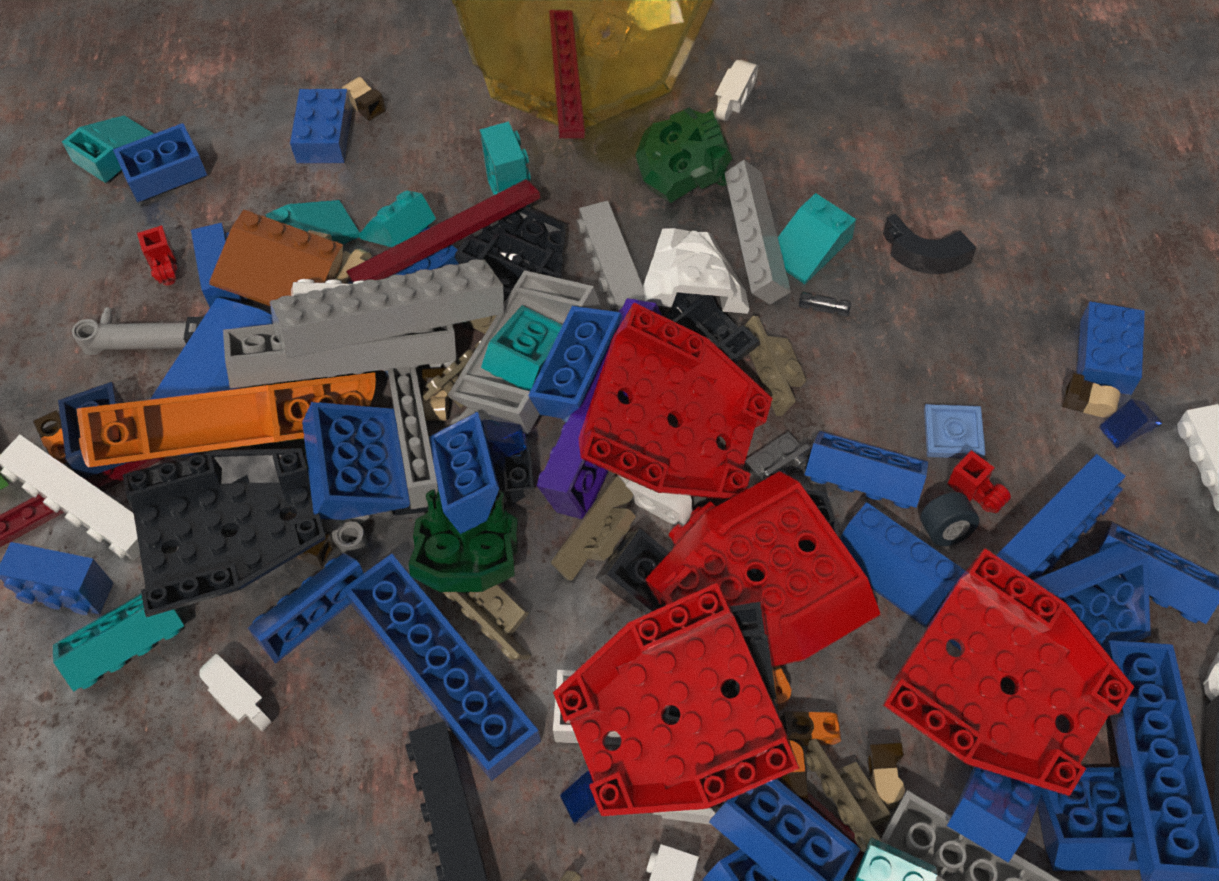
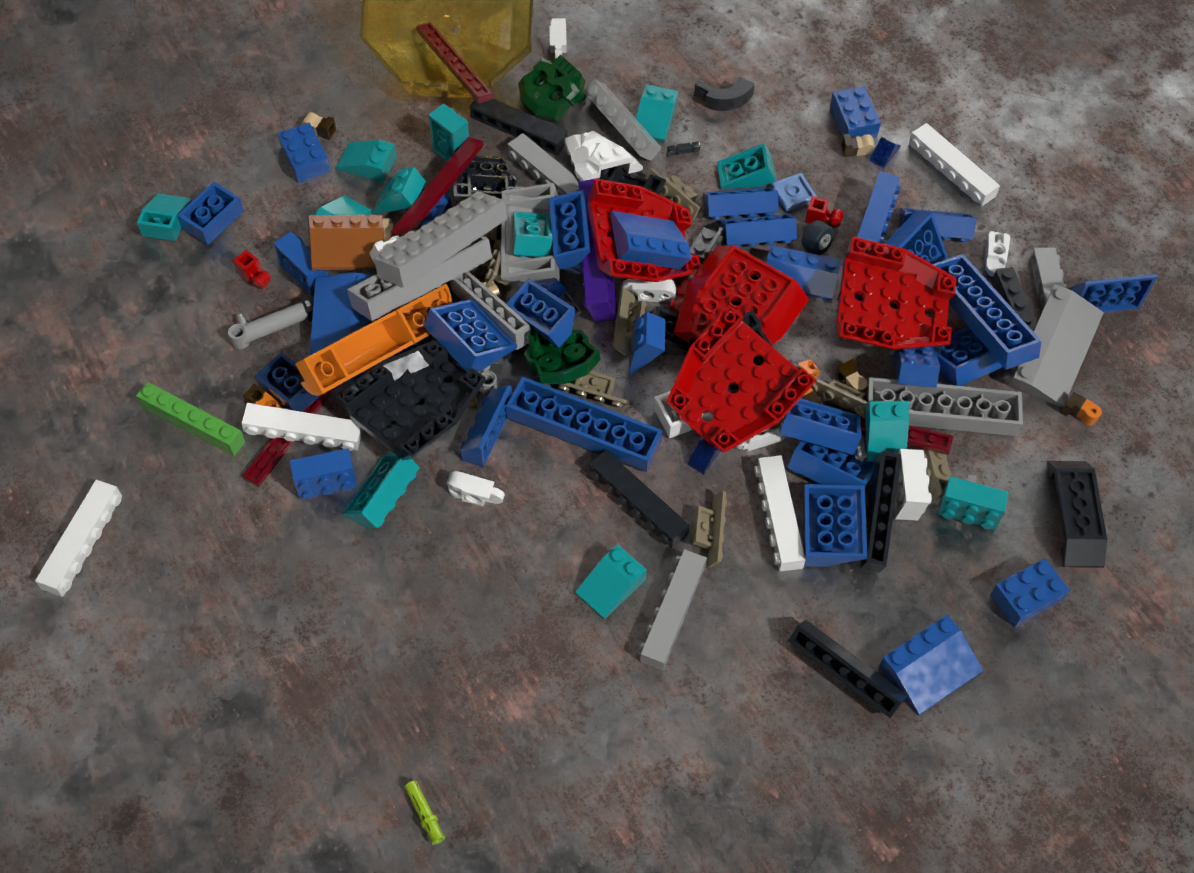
camera: 30 degrees left, 0 degrees up
none -> teal slope [336,140,397,183]
none -> black brick [469,99,568,156]
none -> blue slope [610,211,691,269]
none -> blue slope [629,312,665,375]
none -> blue slope [703,187,779,220]
none -> teal slope [717,143,776,189]

